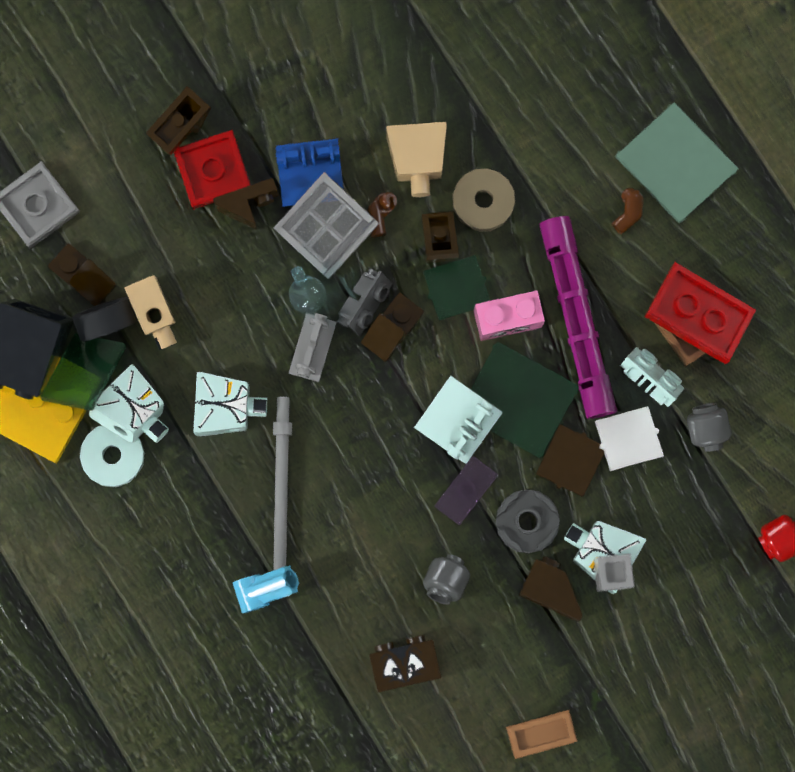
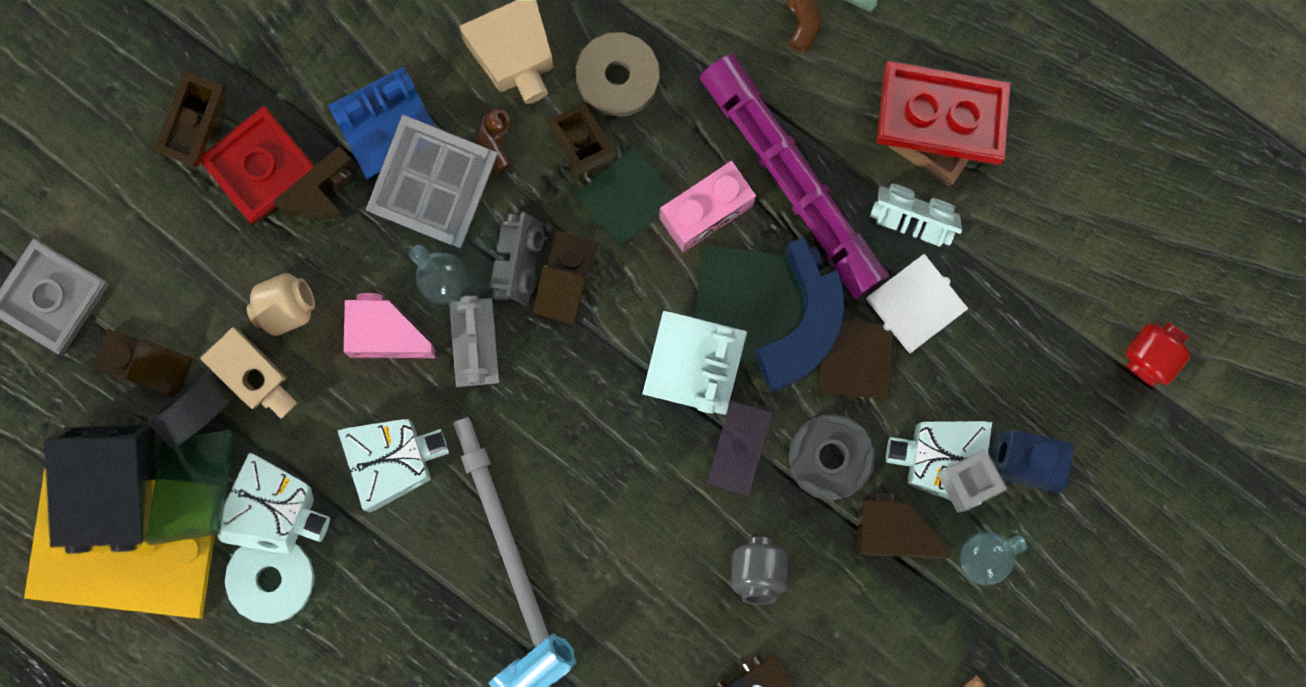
camera: 25 degrees left, 0 degrees up
dark grey head [687,403,731,452] -> none
none -> tan head [247,273,315,336]
none -> bright pink slope [344,293,436,358]
none -> dark blue arch [754,237,844,394]
none -> clear light blue piece [960,532,1027,585]
none -> dark blue torso [988,430,1075,494]

